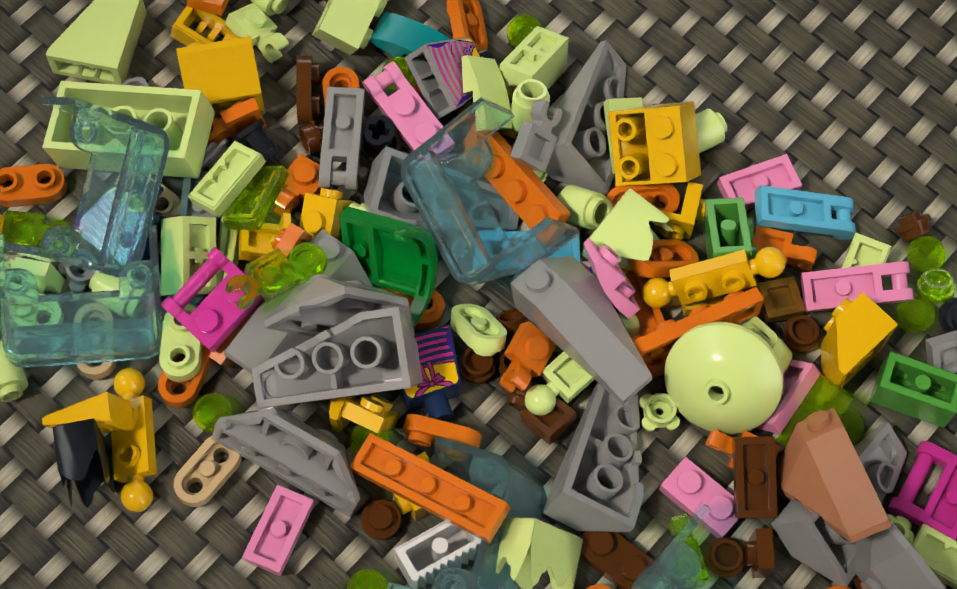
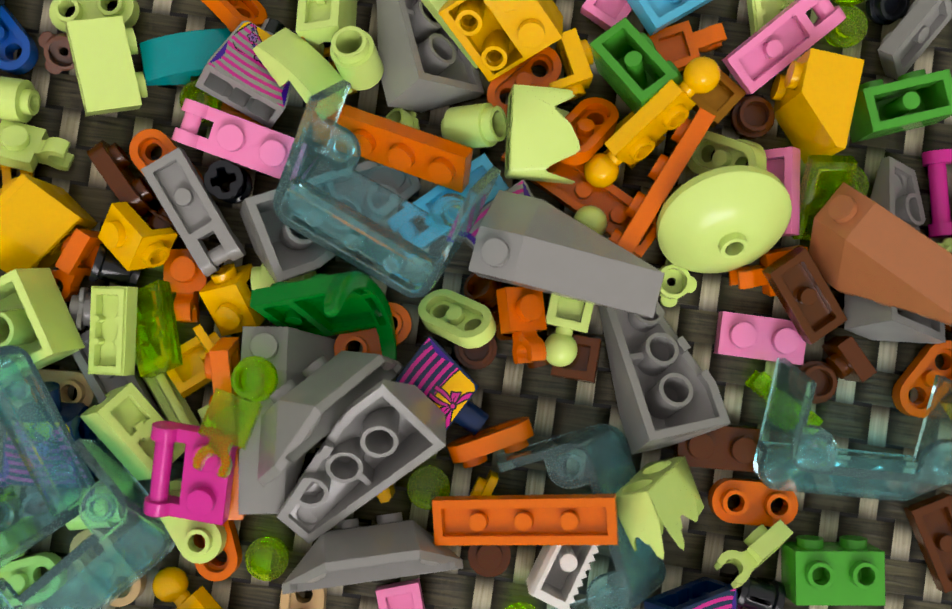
camera: 30 degrees left, 20 degrees up
yellow plate [342,394,401,433] -> none
light grey plate [510,100,562,172] -> none
bright pink slope [583,238,640,319] -> none
none -> yellow bracket [98,202,177,271]

